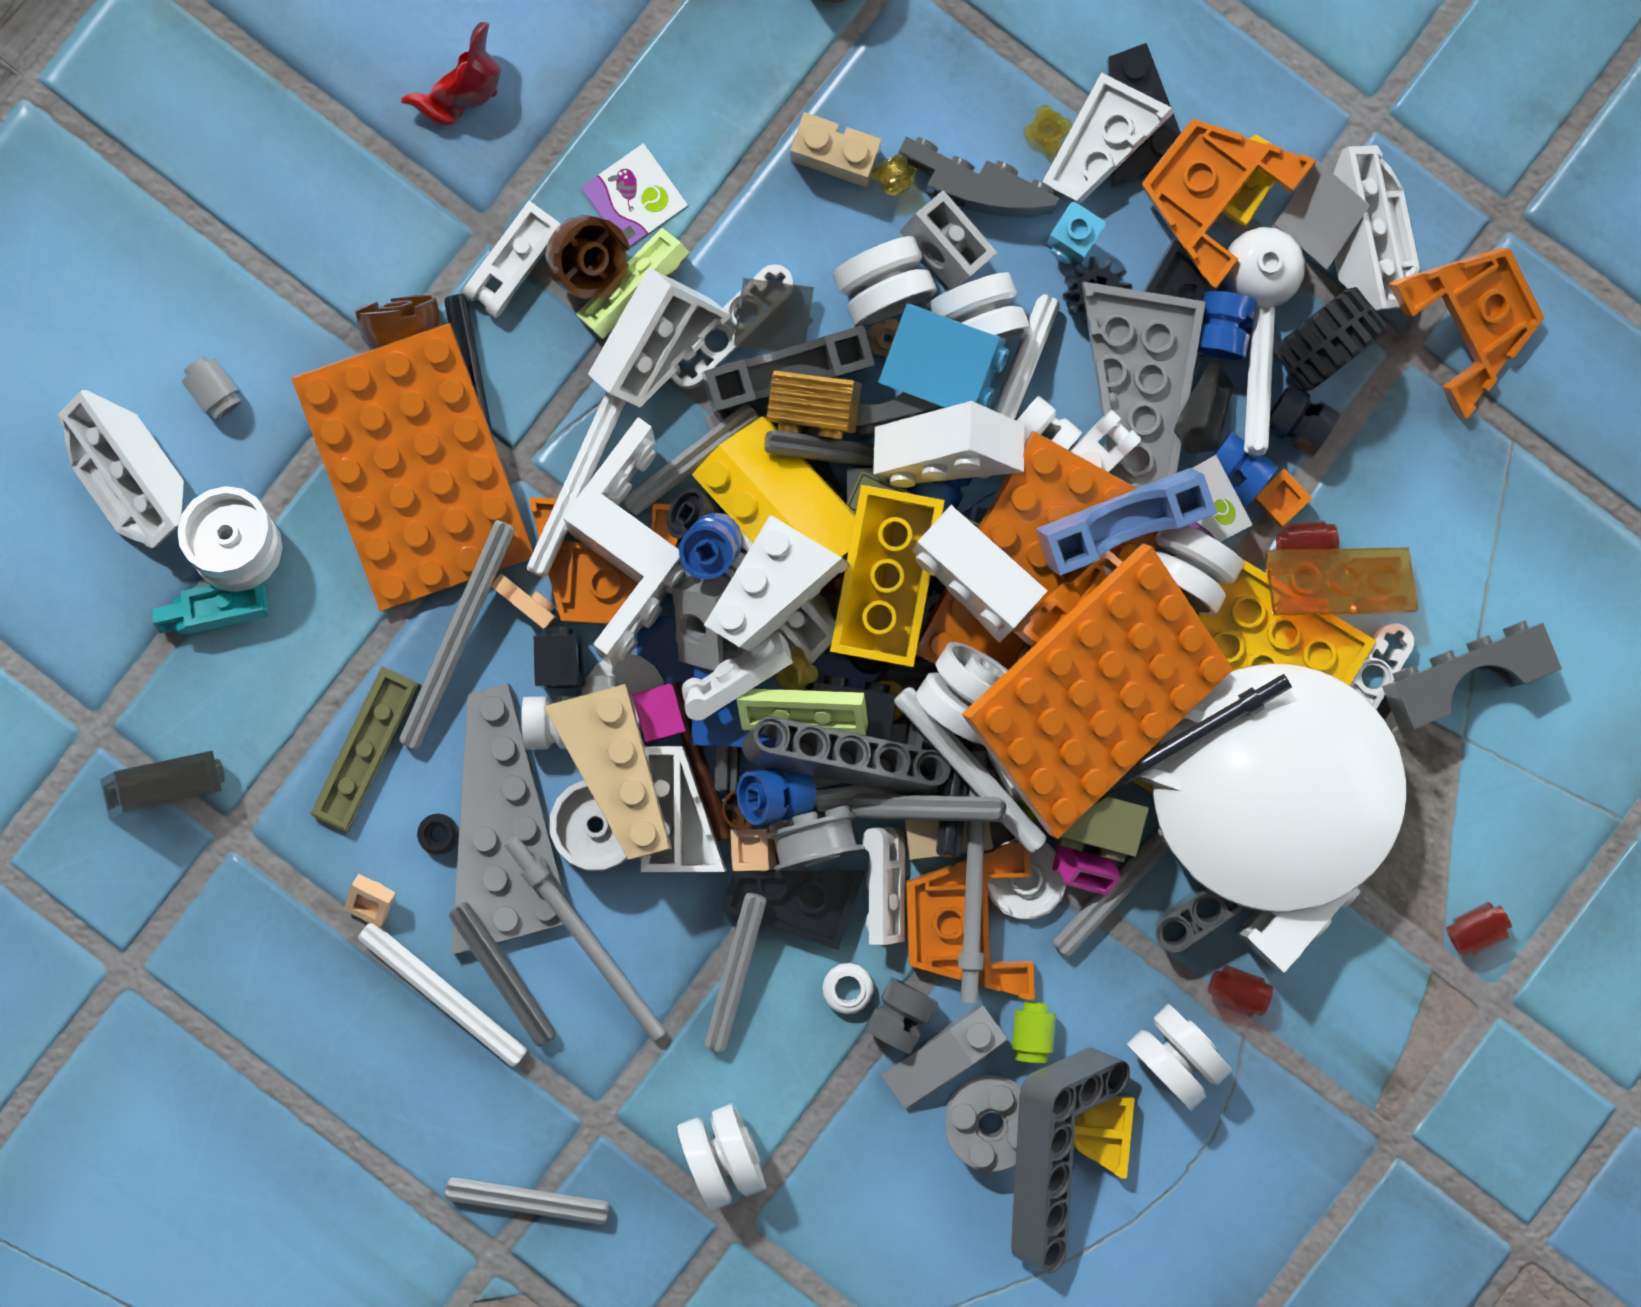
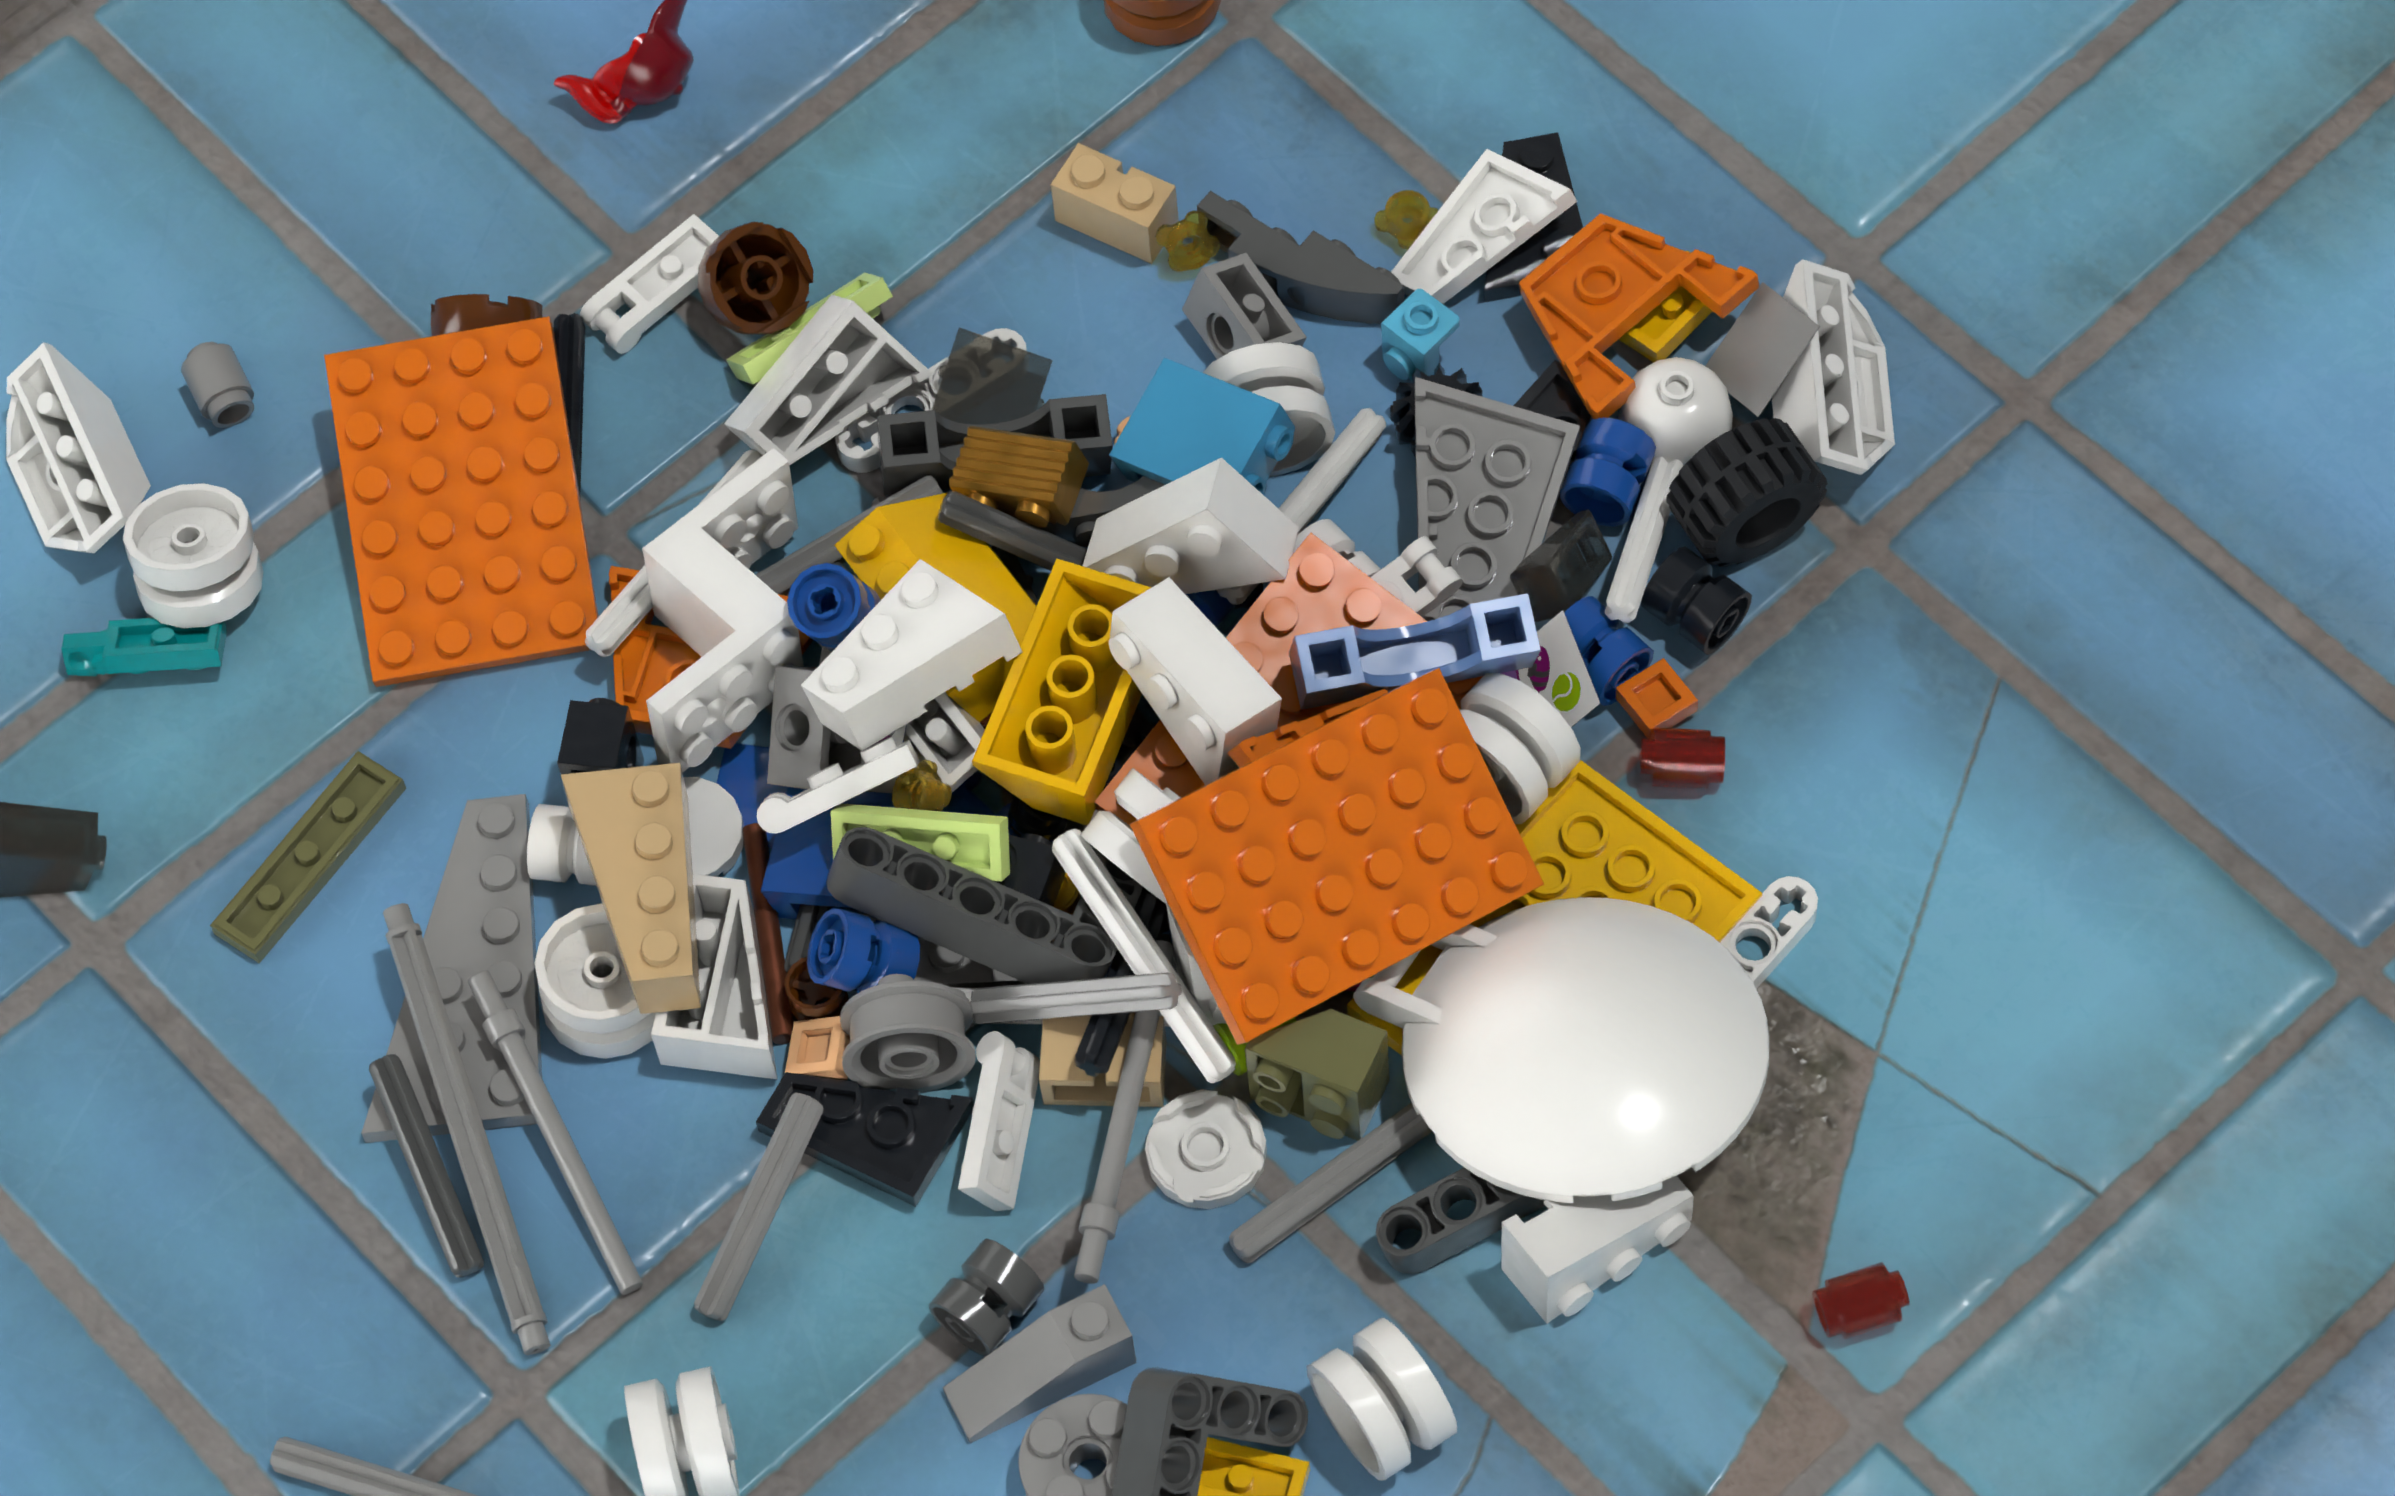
camera: 10 degrees right, 25 degrees down
light nougat plate [344,874,396,928] -> none
white axle [358,923,527,1067] -> none
light grey axle [399,520,515,749] -> none
black plate [417,813,459,855] -> none
light nougat plate [491,573,558,629] -> none
sticker [581,143,688,247] -> none
dark pink panel [632,684,687,743] -> none
white piece [822,963,874,1014] -> none
white wheel [832,236,937,327] -> none
orange wing [906,840,1035,1000] -> none
lime brick [1012,1001,1056,1063] -> none
dark pink piece [1052,845,1121,896] -> none
black bar [1098,673,1292,801] -> none
clear red brick [1208,965,1273,1017] -> none
clear orange brick [1265,547,1419,616] -> none
dark grey arch [1382,620,1562,732] -> none
orange wing [1389,248,1545,419] -> none
none -> light grey piece [383,903,551,1355]

